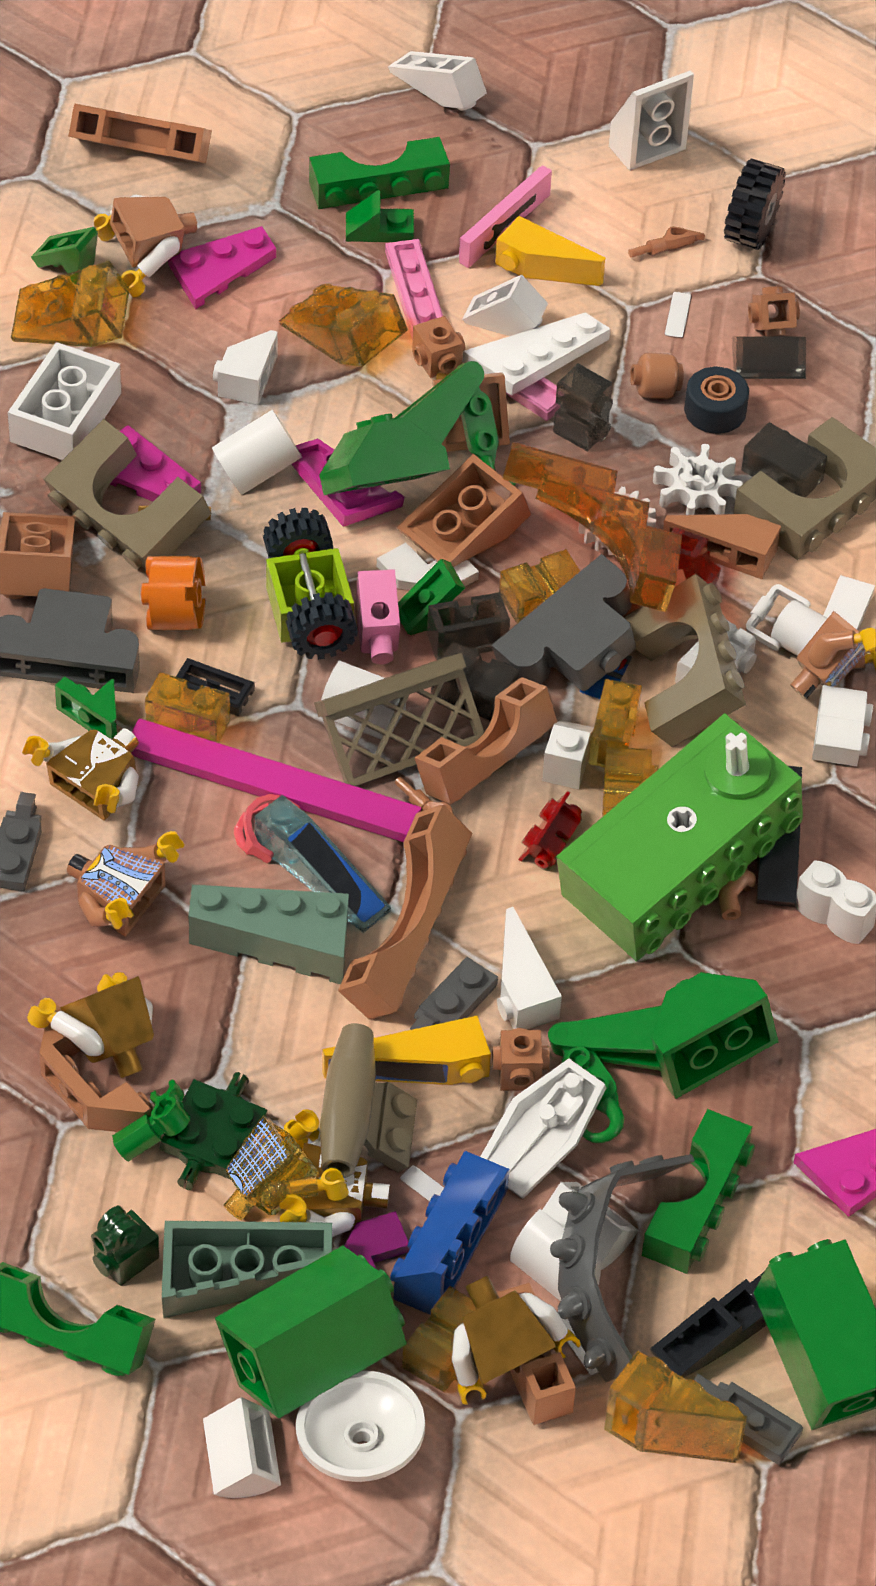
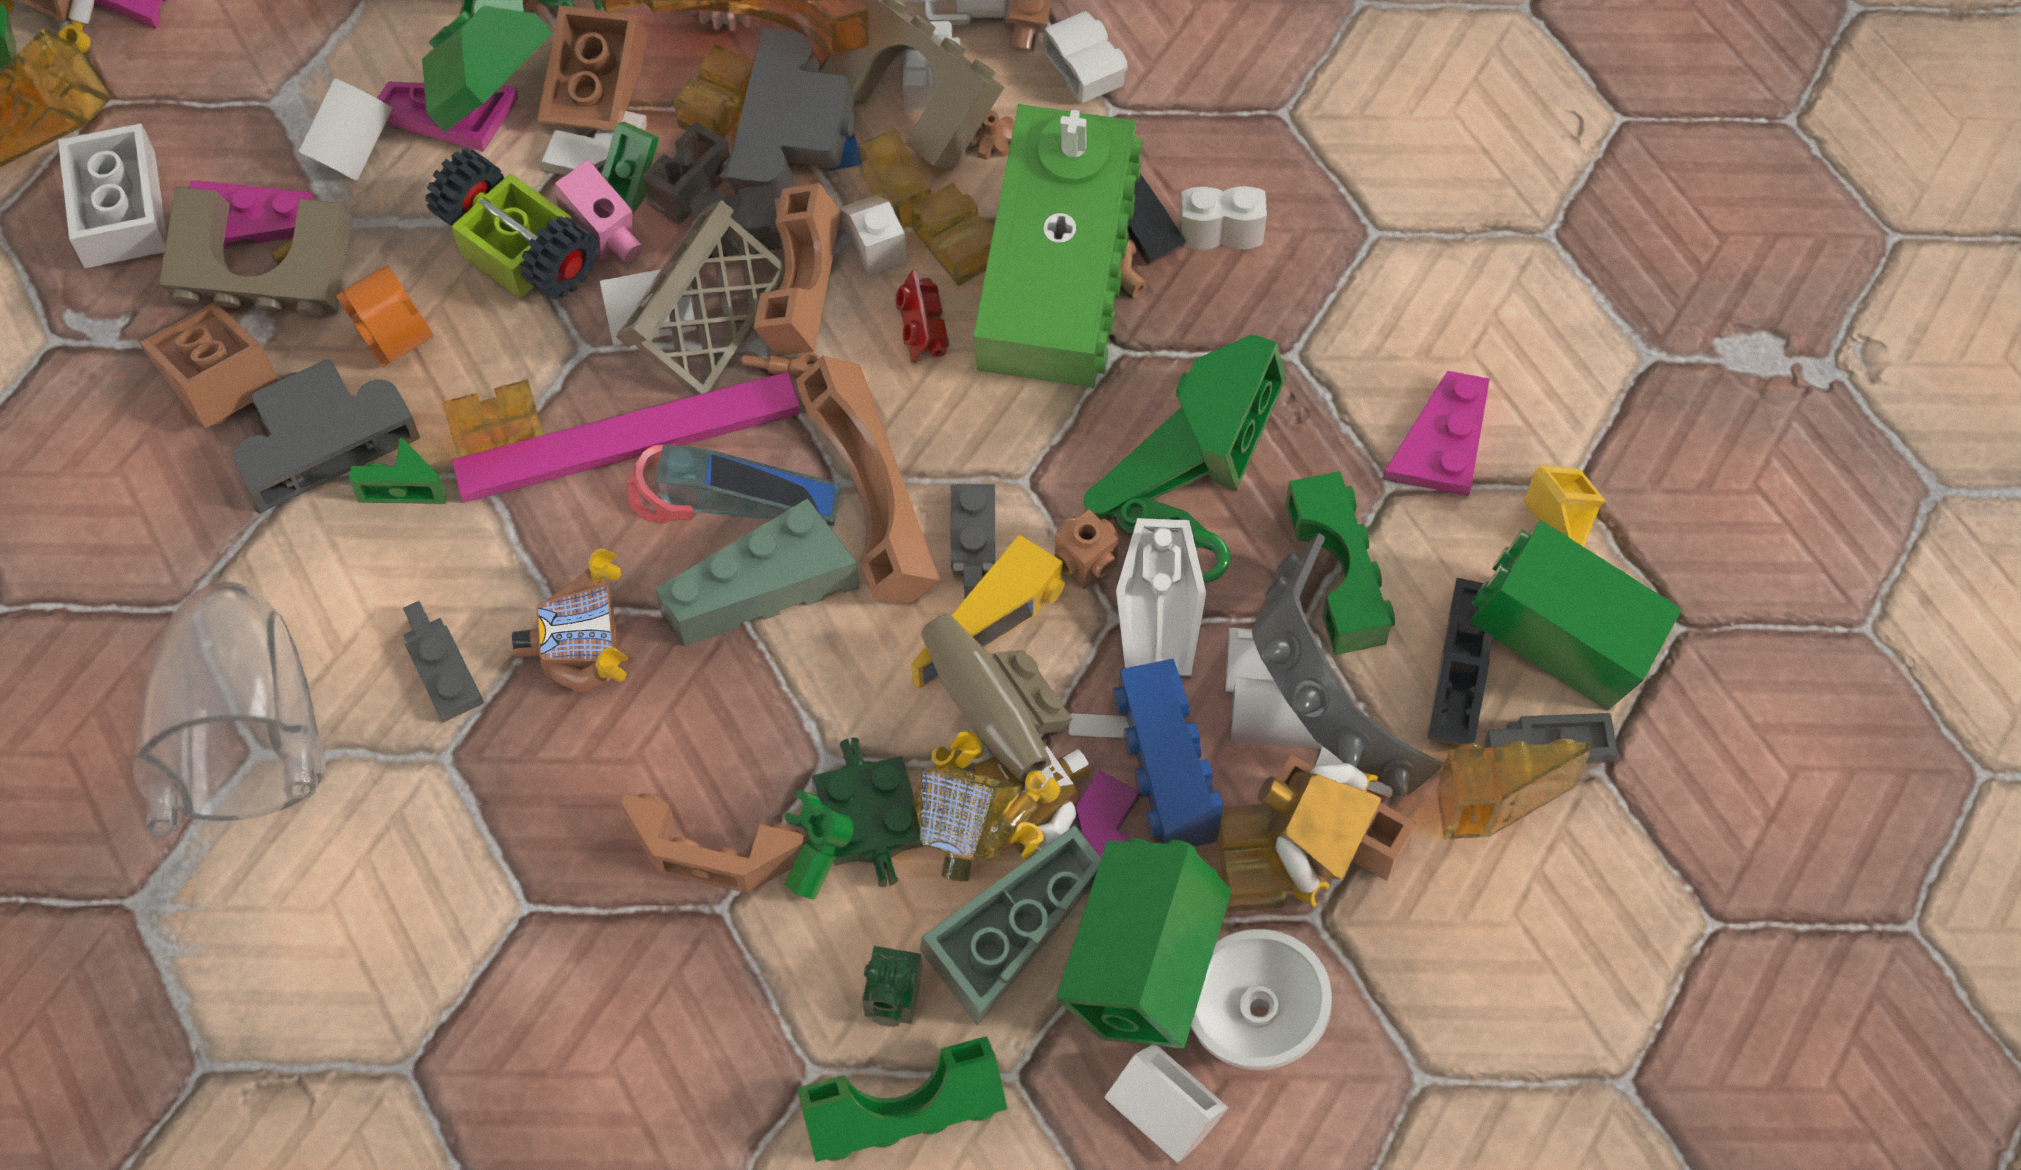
camera: 35 degrees left, 10 degrees up
torso [22,728,139,821] -> none
pearl gold torso [27,972,154,1078] -> none
black tile [171,658,255,717] -> none
white slope [213,330,278,405] -> none
white slope [497,907,562,1030] -> none

